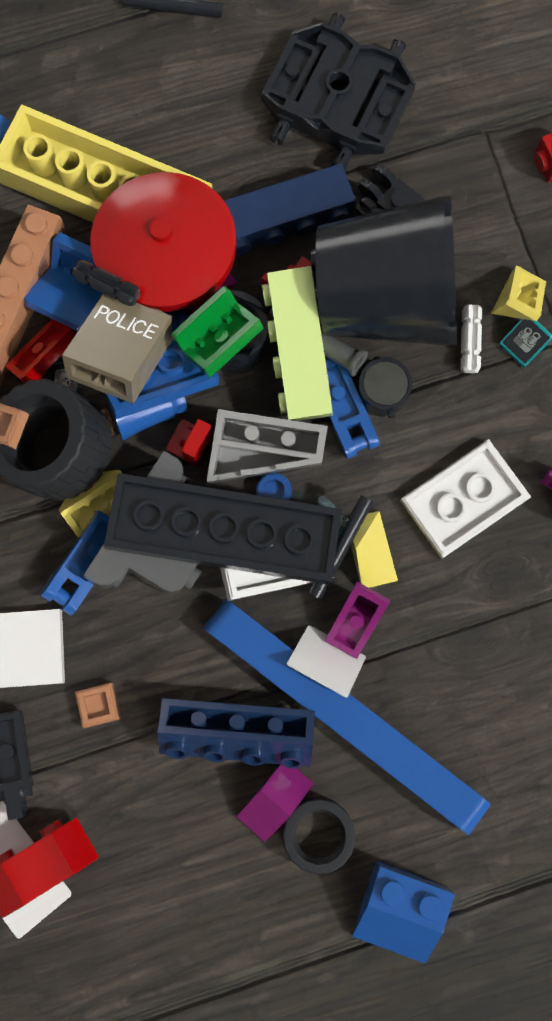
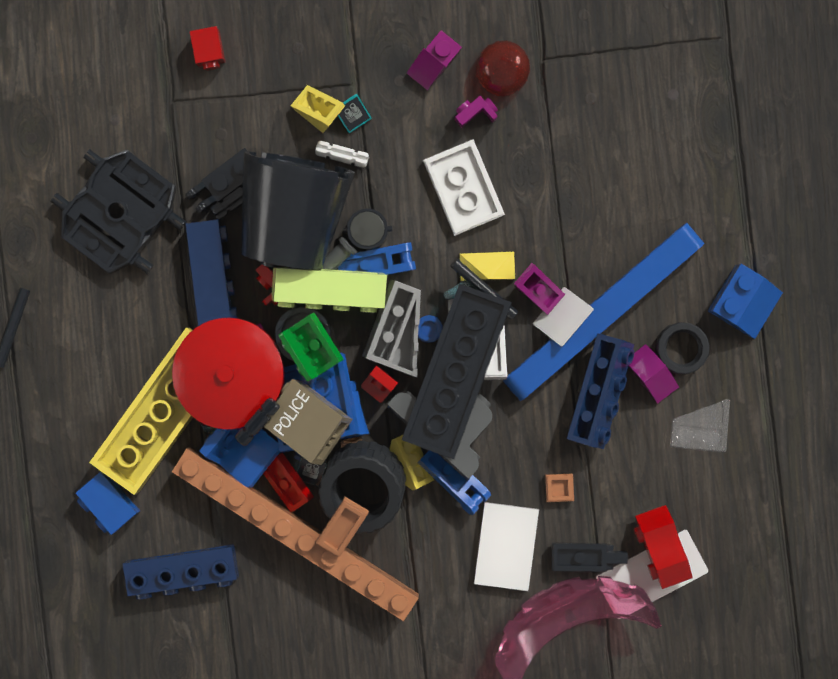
camera: 80 degrees left, 10 degrees up
none -> clear wing [670,399,730,453]

